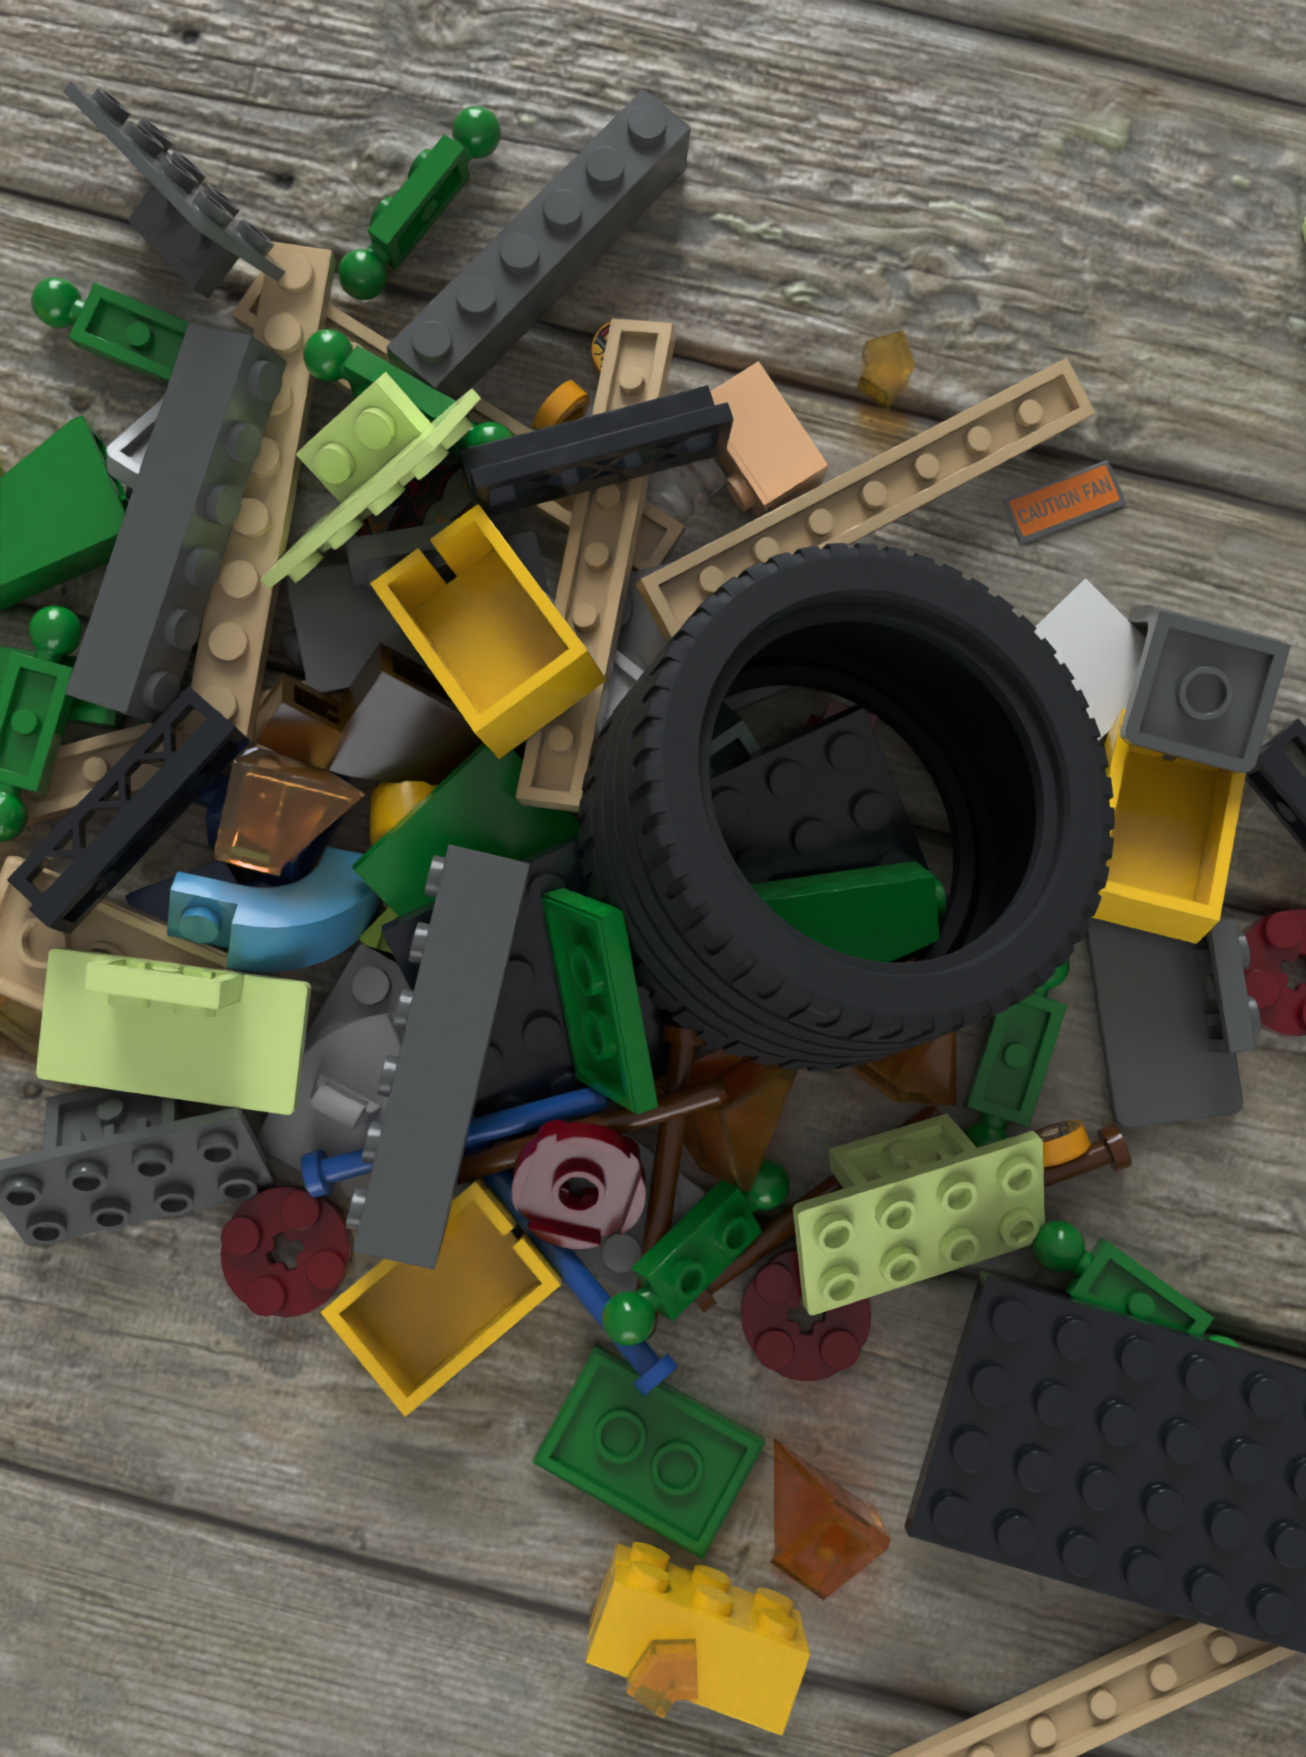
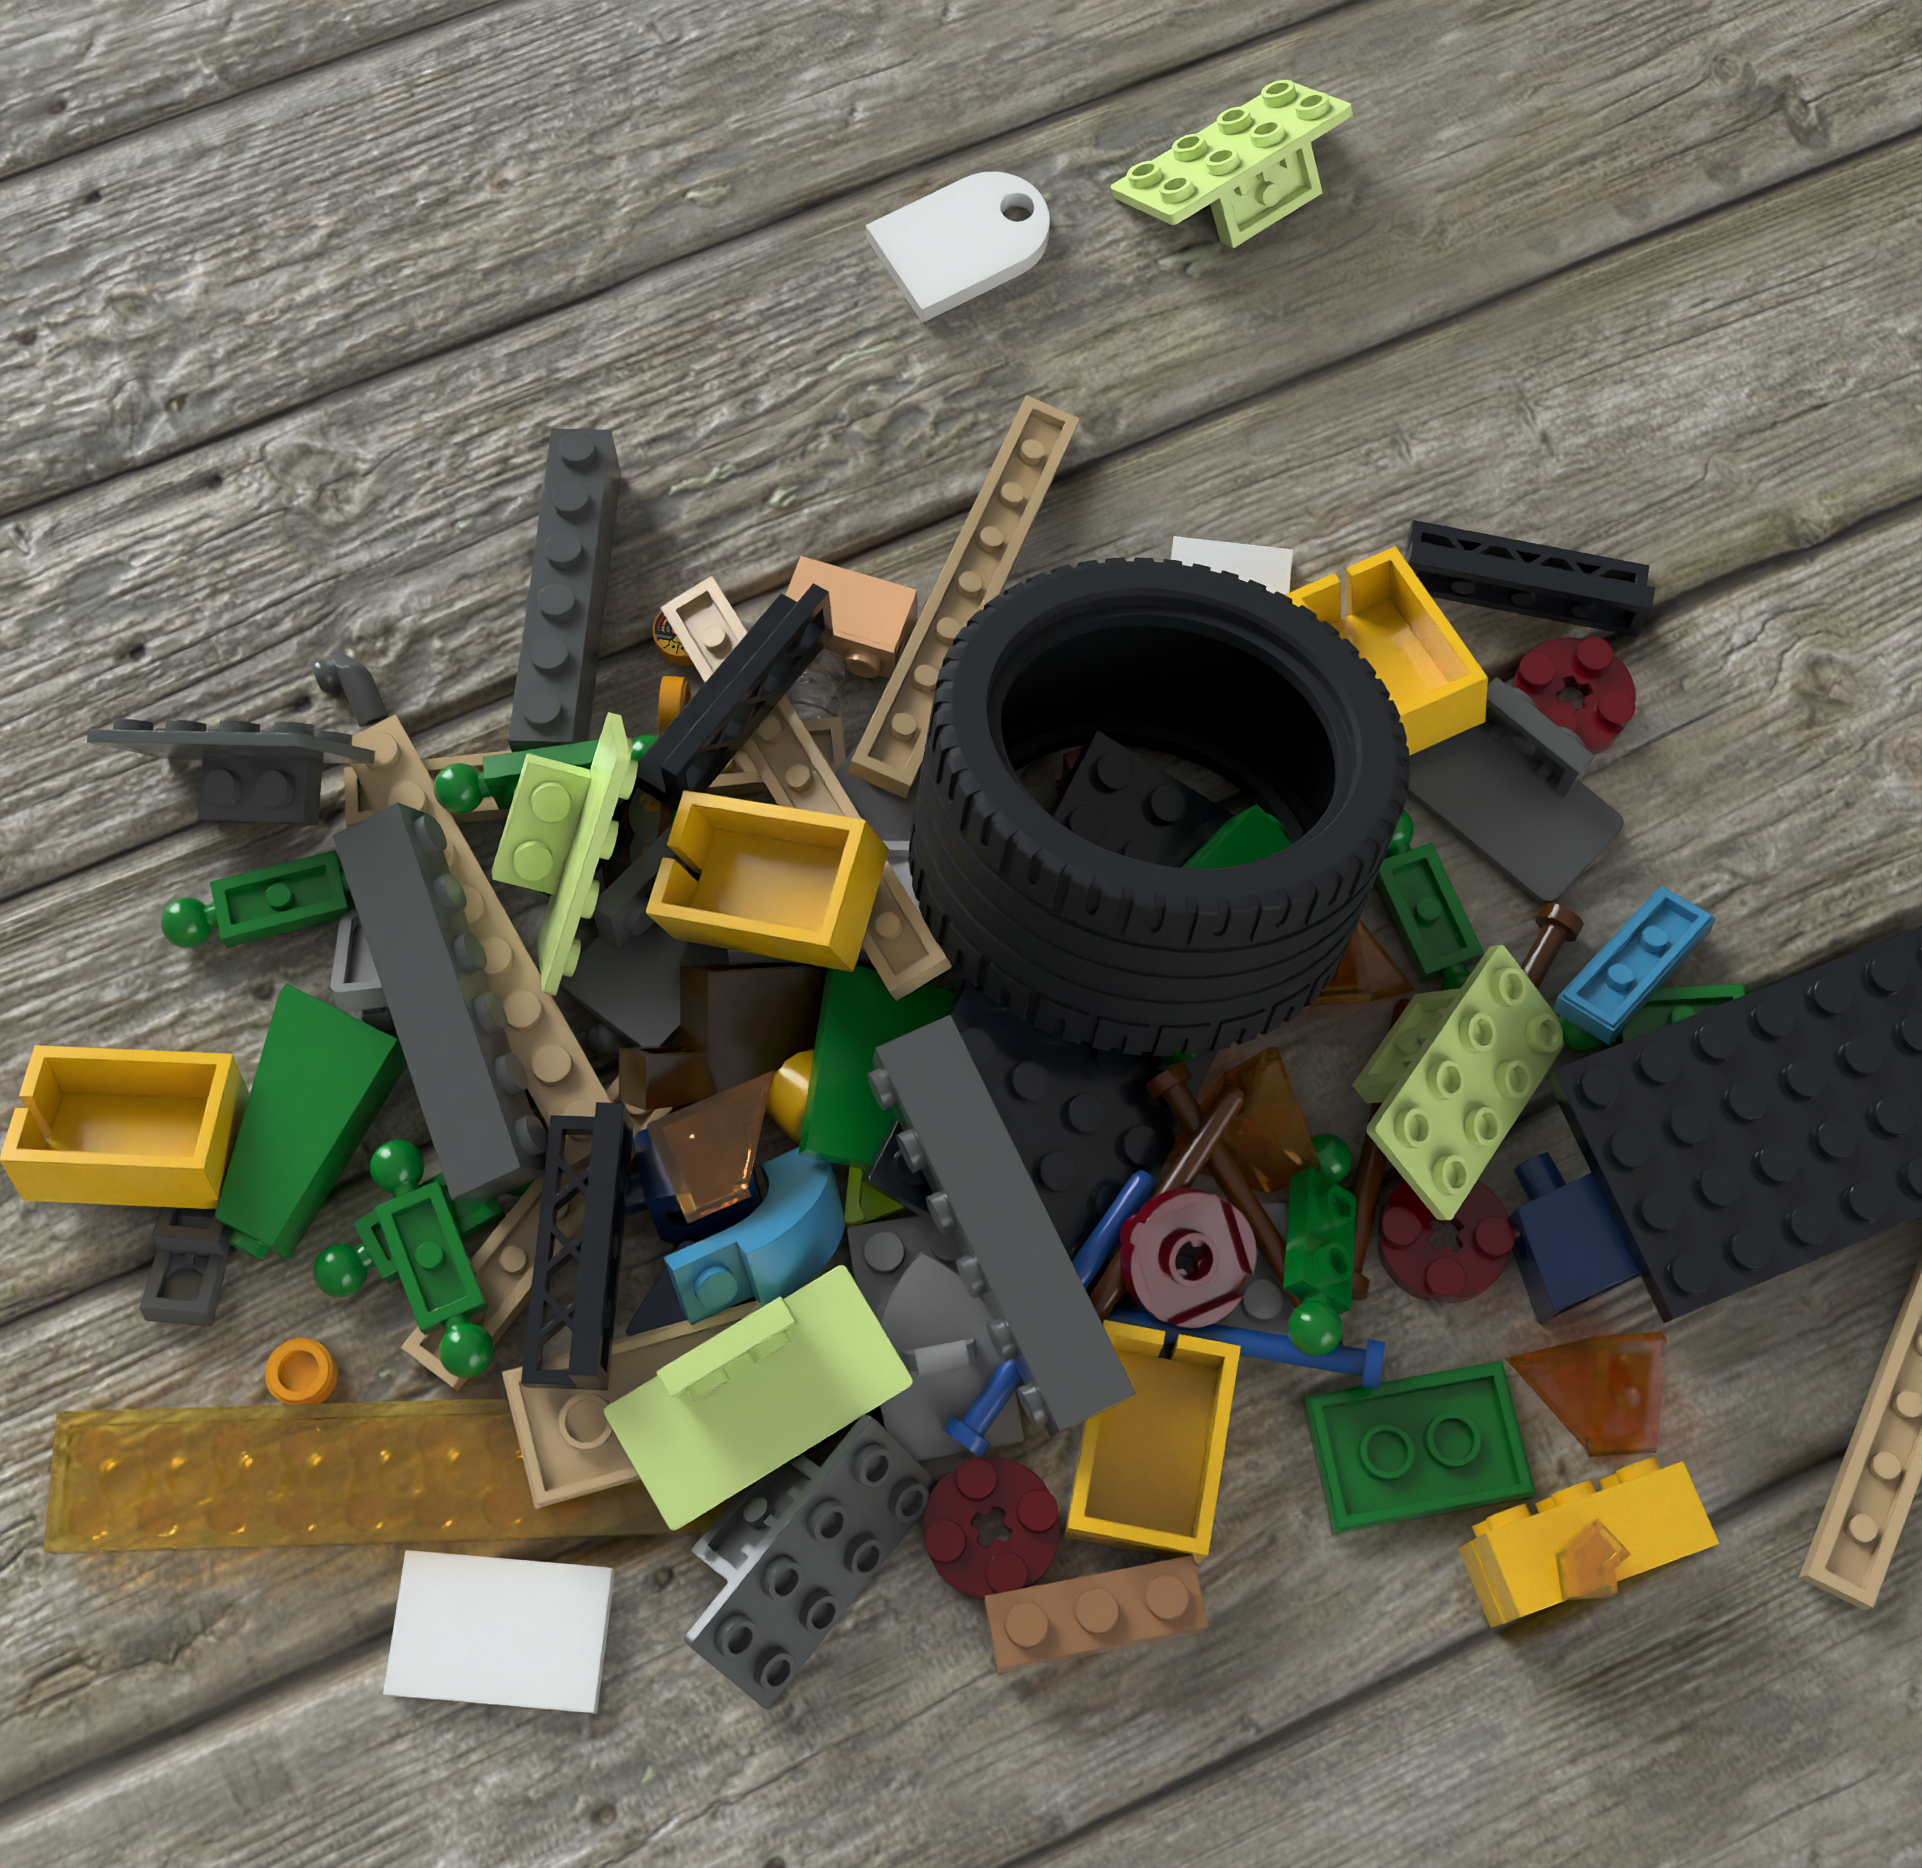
camera: 40 degrees left, 15 degrees down
green plate [338,106,501,300] -> none
green tile [542,888,658,1115] -> none
clear yellow piece [857,330,915,410] -> none
sticker [1004,460,1126,544] -> none
light orange tile [1034,1120,1091,1167] -> none
dark grey piece [1120,605,1291,773] -> none
none -> dark grey arm [312,652,388,727]
none -> white tile [865,171,1050,323]
none -> medium nougat brick [984,1555,1209,1674]
none -> dark blue torso [1509,1152,1641,1324]
none -> dark azure tile [1553,886,1716,1045]

